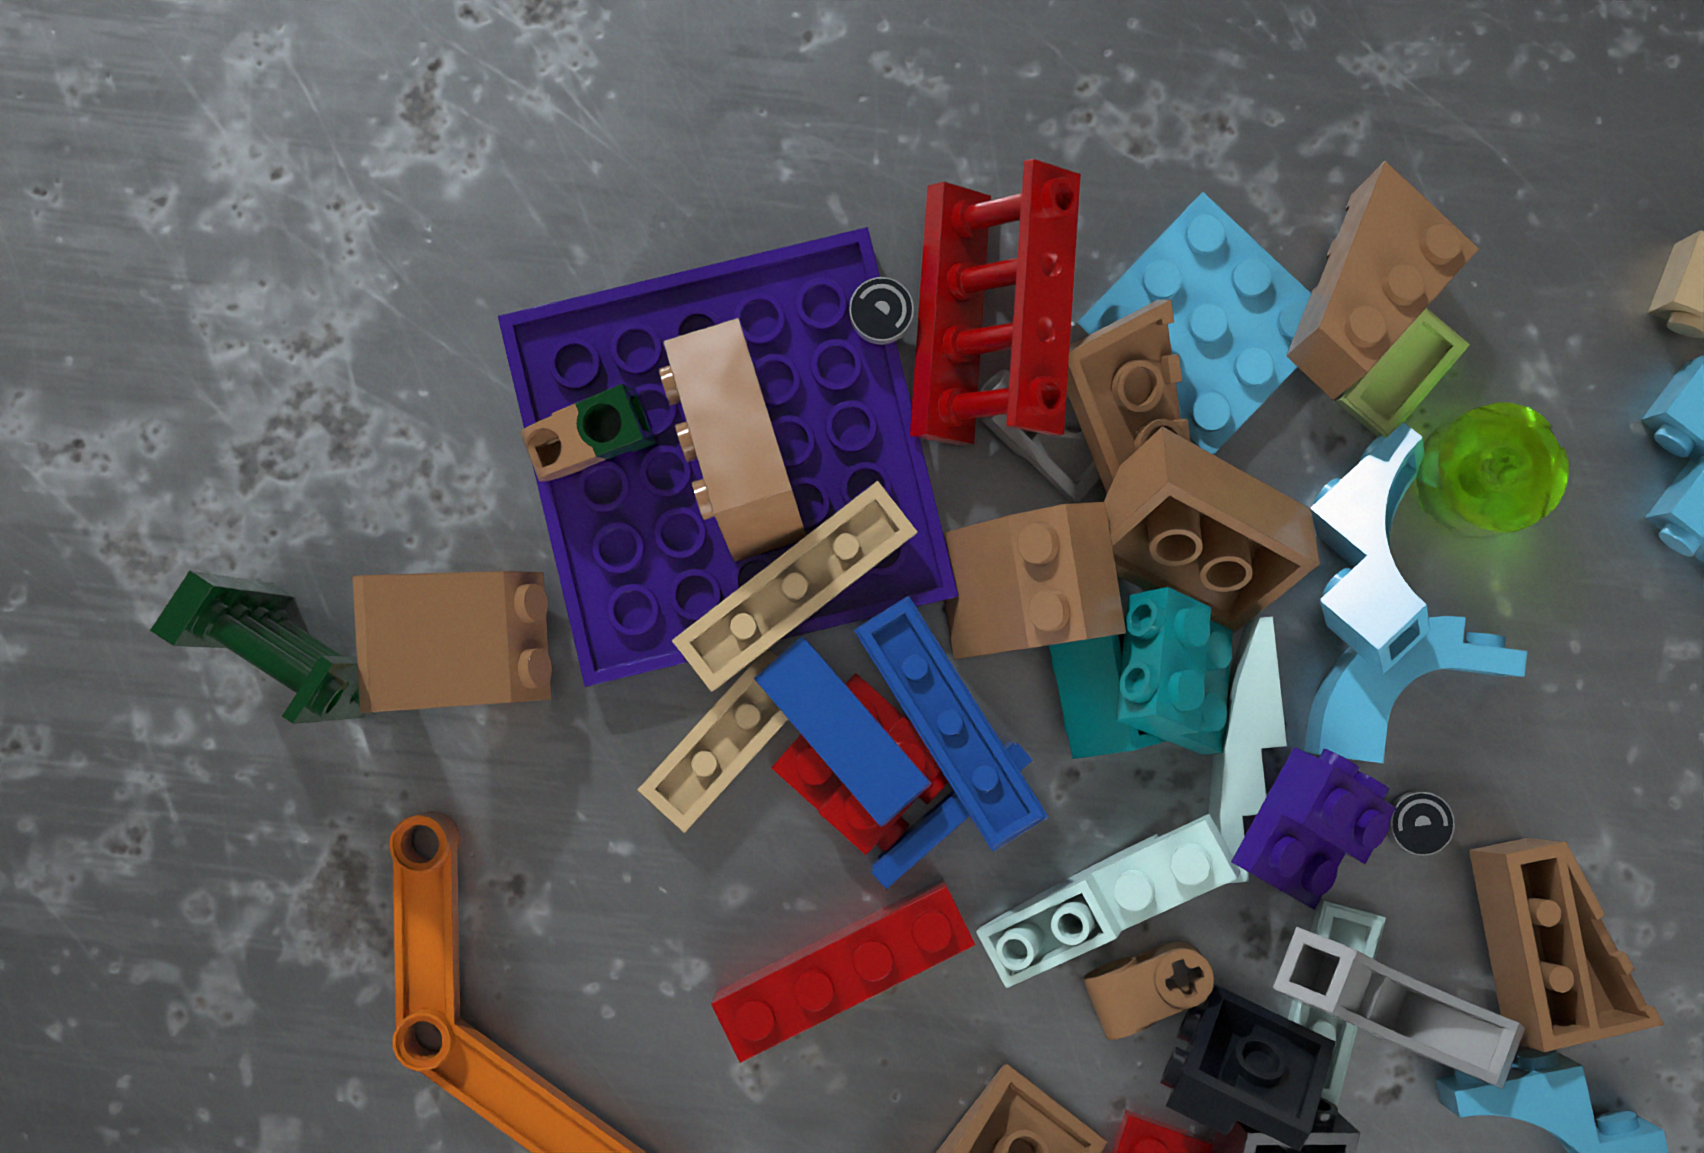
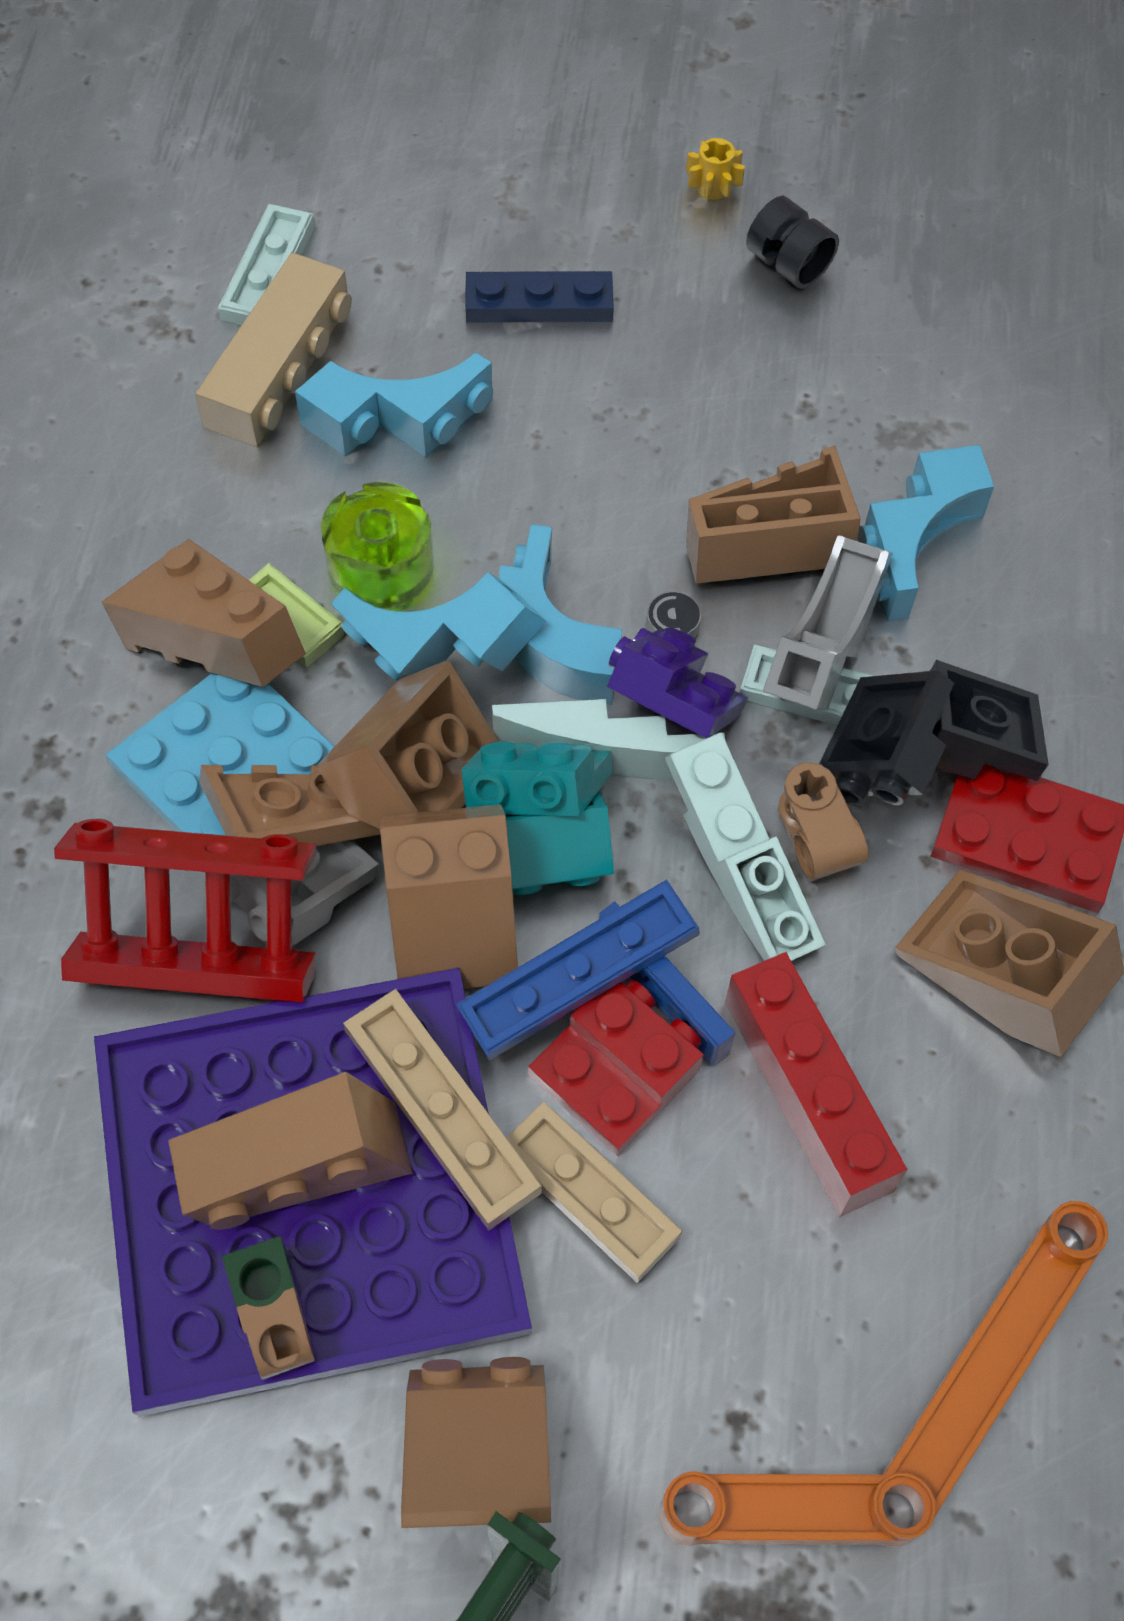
camera: 90 degrees left, 25 degrees down
blue tile [754,636,932,827] -> none
black tile [849,277,914,345] -> none

